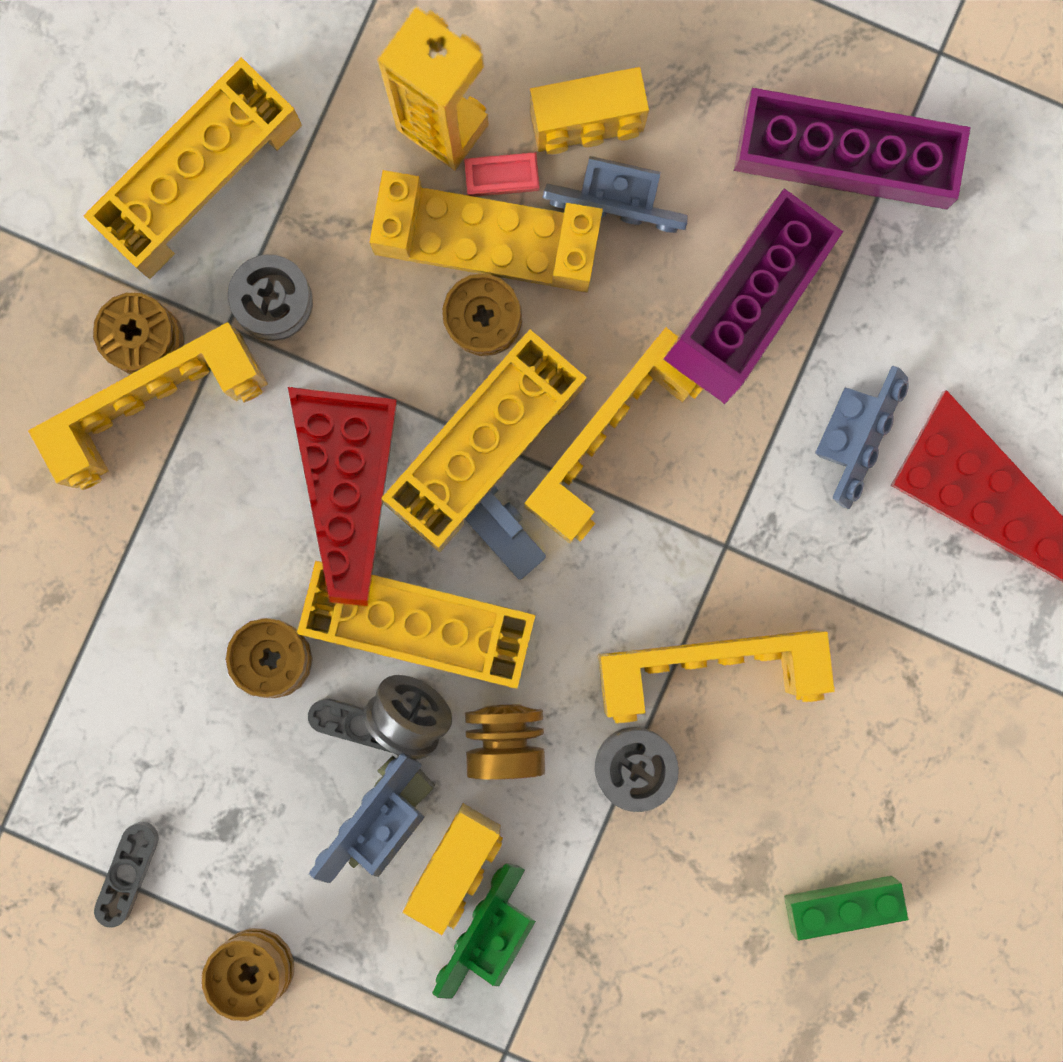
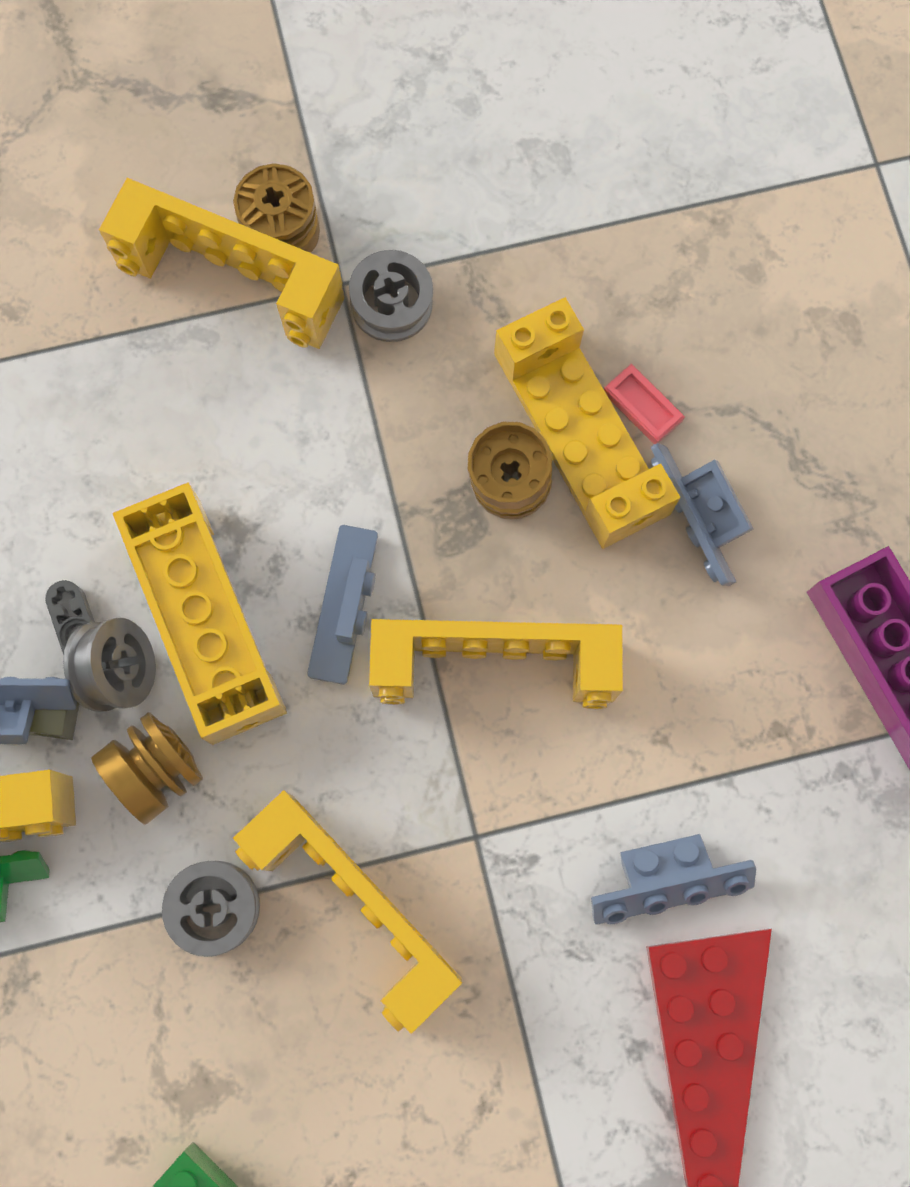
camera: 55 degrees right, 10 degrees down
yellow plate [83,57,302,279] -> none
pearl gold wheel [225,618,313,698] -> none
red wing [288,387,397,606] -> none
yellow plate [377,7,489,171] -> none
yellow plate [381,329,587,553] -> none
yellow brick [530,67,649,154] -> none
magenta brick [663,188,844,404] -> none

